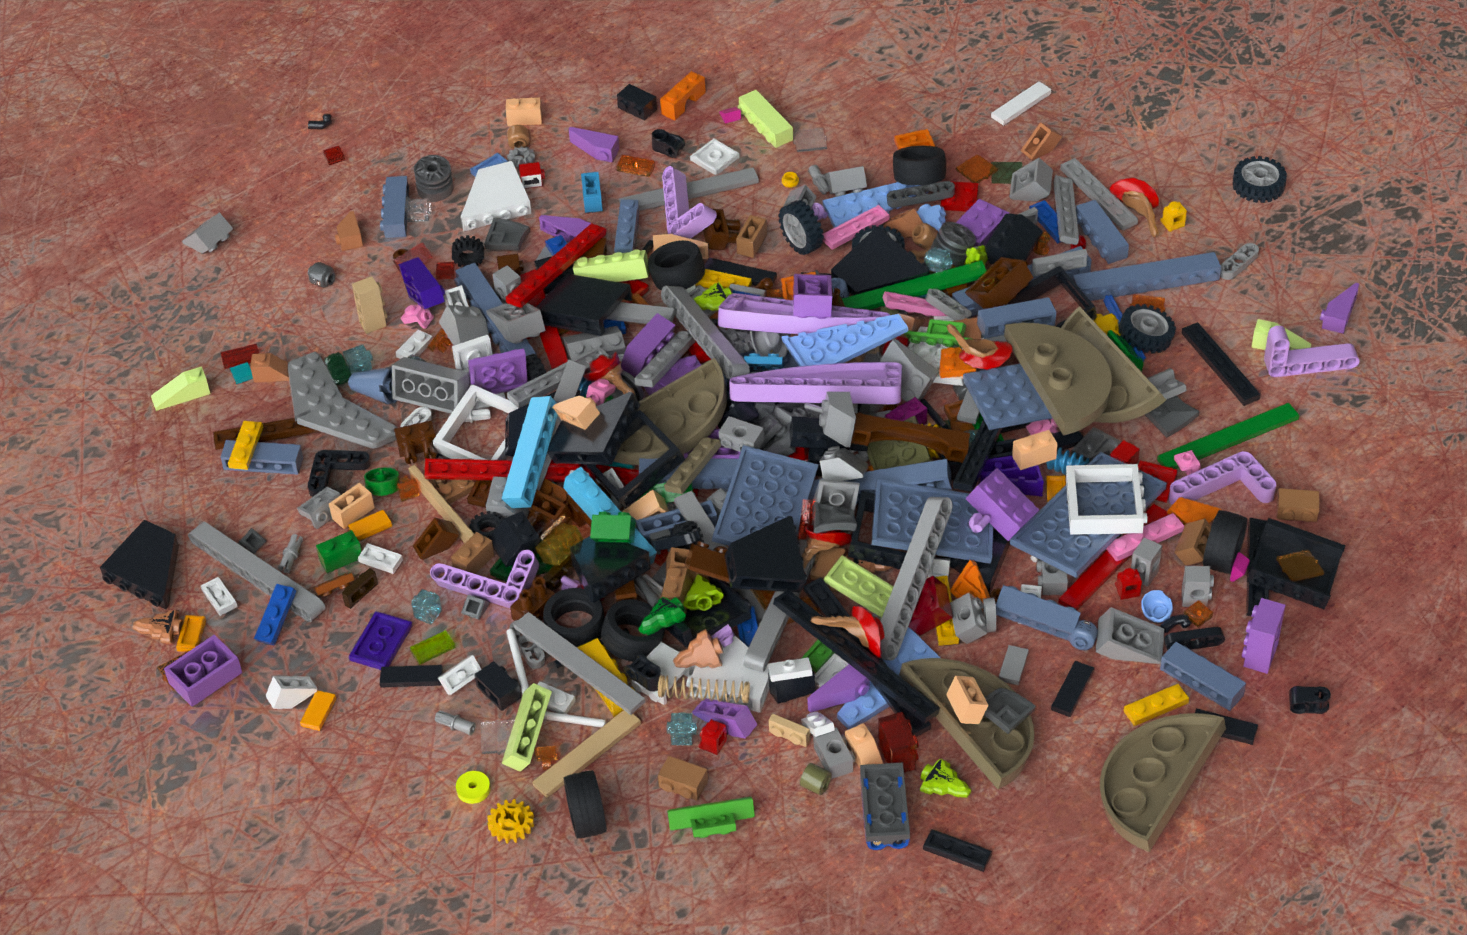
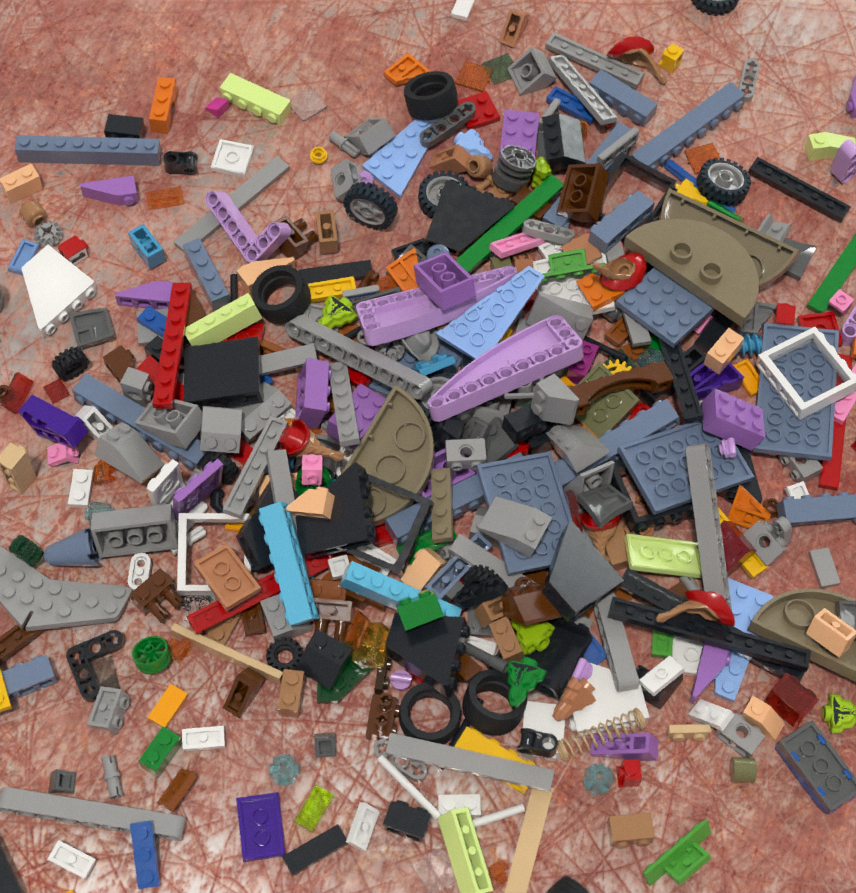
camera: 35 degrees left, 15 degrees up
light nougat brick [329,483,374,529] -> none
clear light blue brick [342,344,373,375] -> none
dark brown plate [342,568,378,609] -> none
lavender beam [430,550,539,608] -> none
light grey axle [435,710,476,736] -> none
bright pink plate [822,205,890,250] -> none
clear light blue head [924,247,953,272] -> none
none -> sand blue brick [15,135,161,166]
none -> nougat plate [193,543,261,611]
none -> light grey slope [199,406,242,453]
none -> light grey slope [478,496,552,558]

